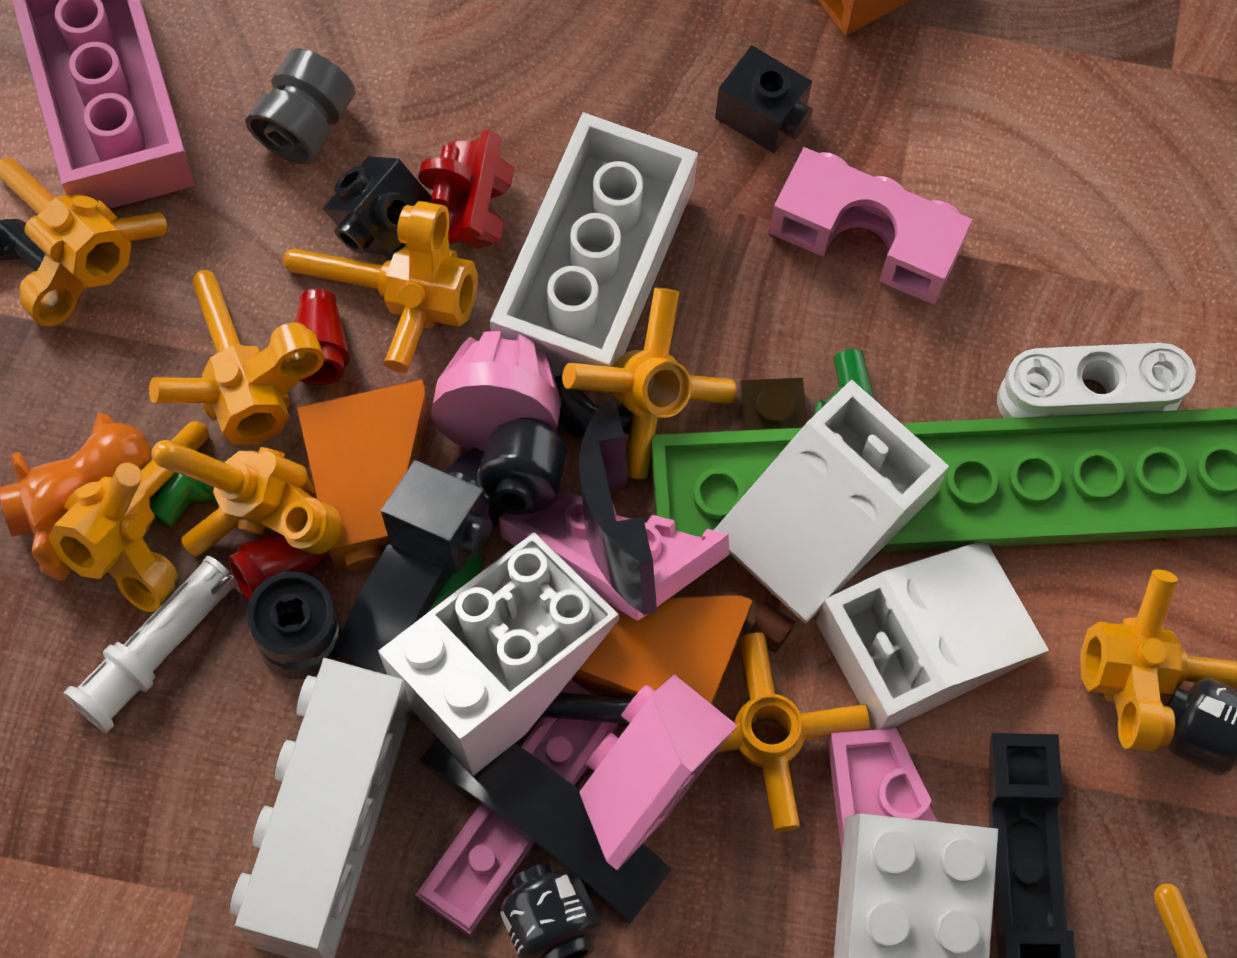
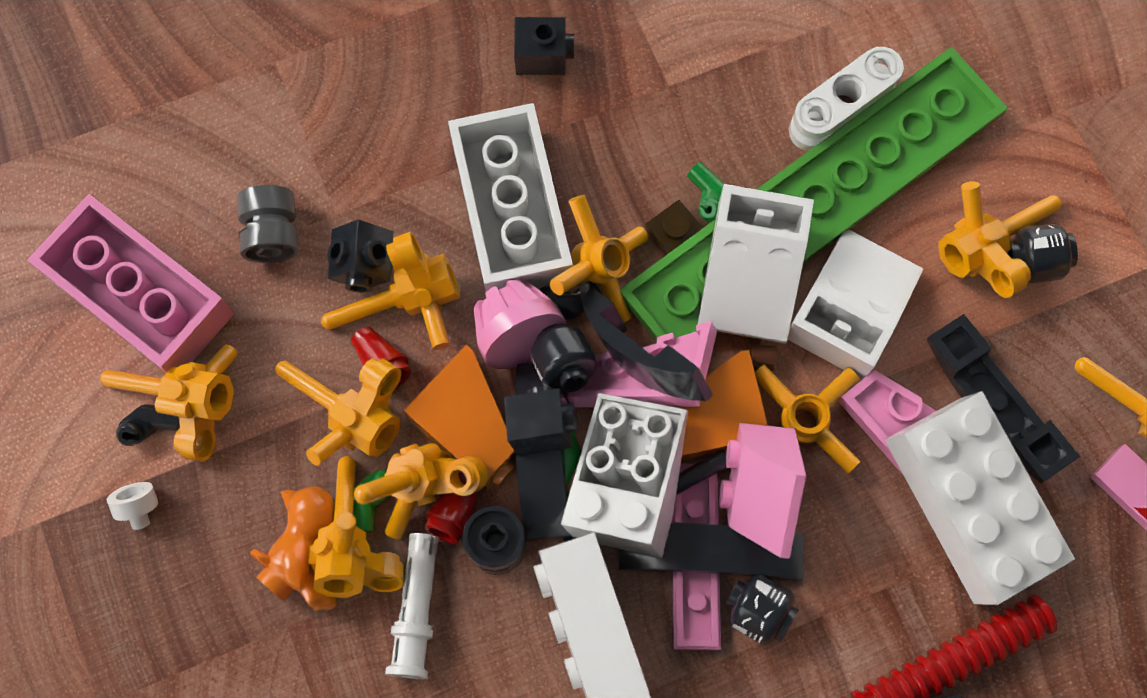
camera: 30 degrees left, 5 degrees up
red hips [418,129,515,249] -> none
bright pink arch [769,147,973,305] -> none

